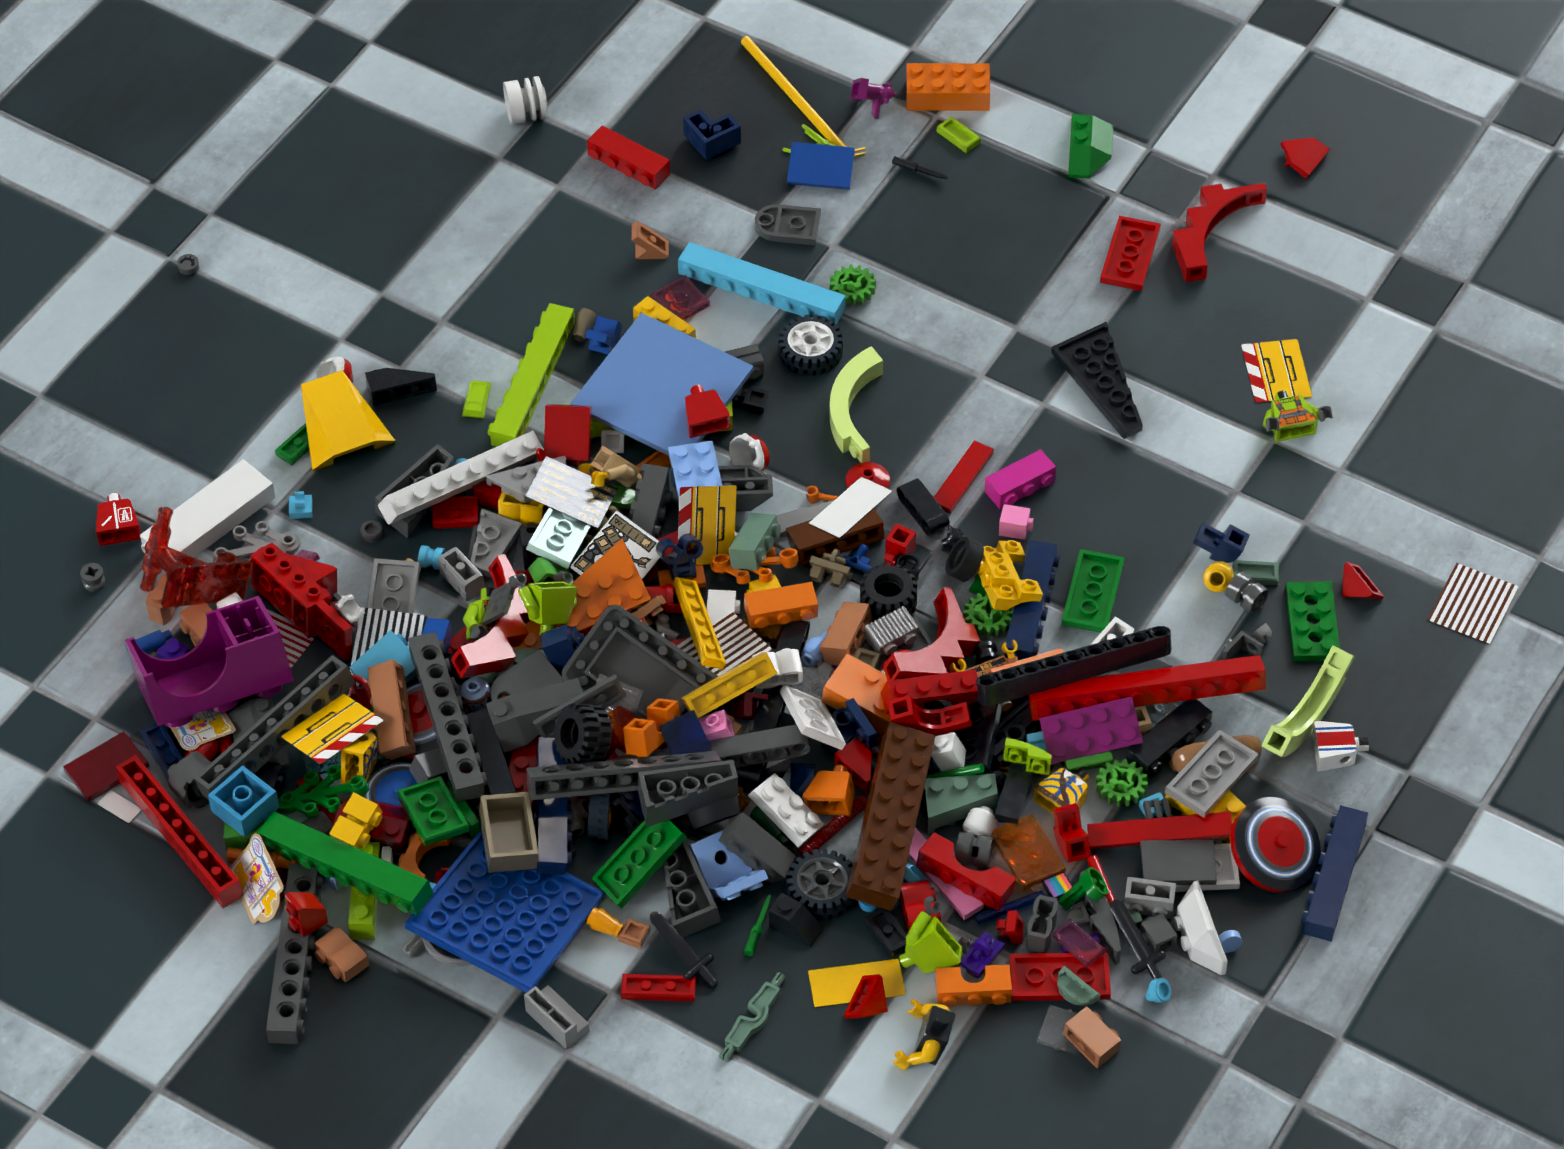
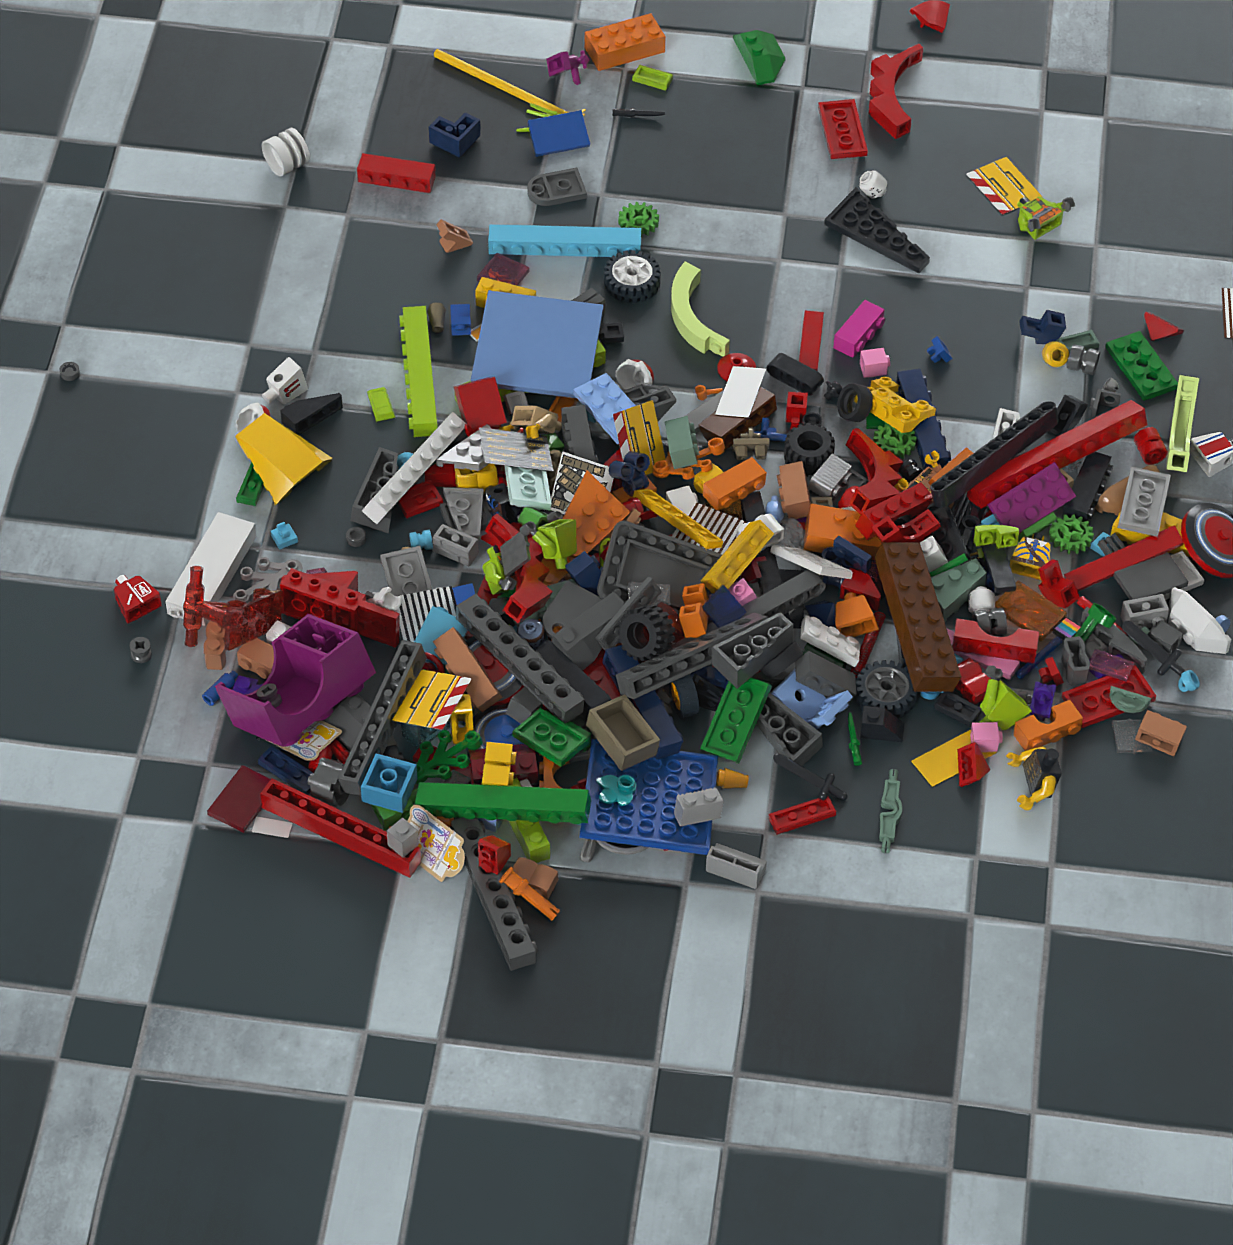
camera: 25 degrees left, 0 degrees up
nougat tile [618,918,651,949] -> none
red torso [685,385,731,438] -> none
green plate [1061,549,1125,633] -> none
none -> dark grey wheel [256,684,282,708]
none -> white torso [262,357,308,404]
none -> light grey brick [387,818,419,858]
none -> orange pin [499,867,560,921]
none -> teal plate [596,775,636,806]
none -> light grey brick [674,787,724,826]
none -> white head [859,170,887,199]
none -> blue tile [927,336,953,363]
none -> bright pink brick [970,722,1003,752]
none -> black slope [1050,394,1088,436]
none -> red wheel [1134,427,1168,465]

